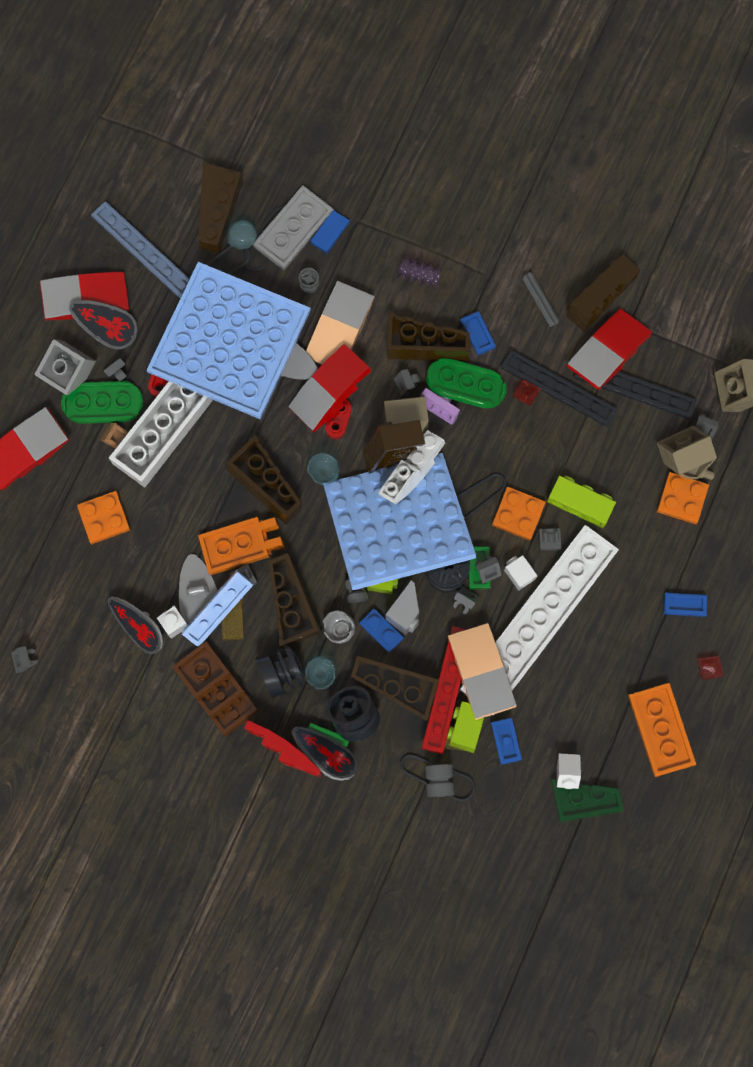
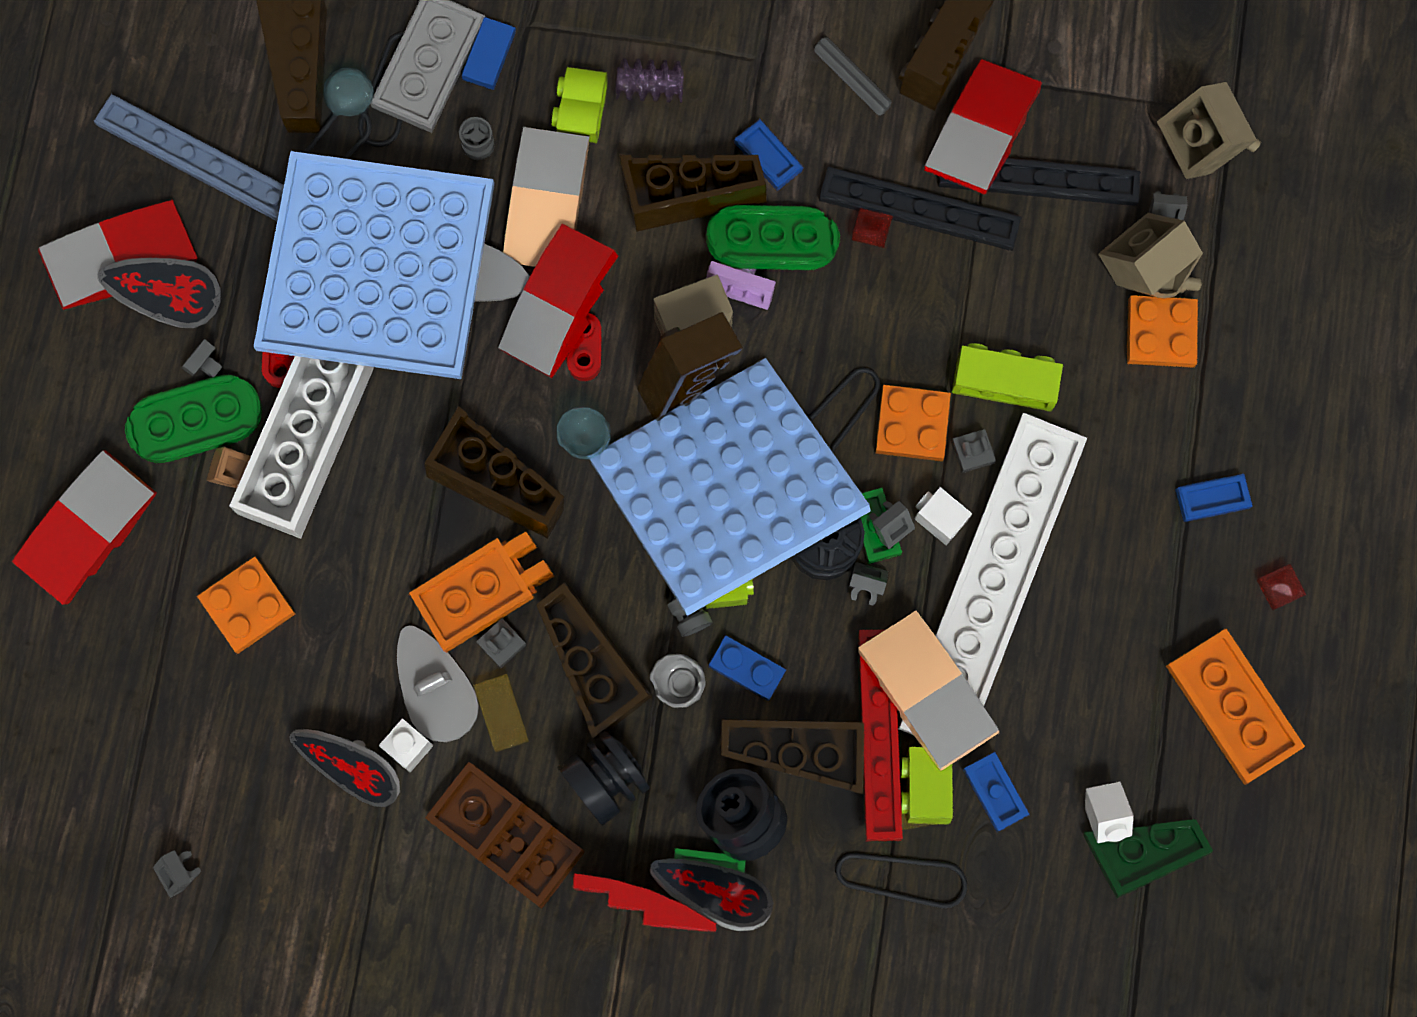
camera: 20 degrees left, 0 degrees up
light grey slope [34,339,96,395] -> none
light blue plate [182,570,253,647] -> none
clear light blue hair [305,657,337,690] -> none
white slope [378,430,445,505] -> none
light grey slope [386,581,420,635] -> none
dark grey tile [394,369,420,397] -> none
dark grey wheel [425,765,455,797] -> none
none -> lime brick [552,67,608,143]

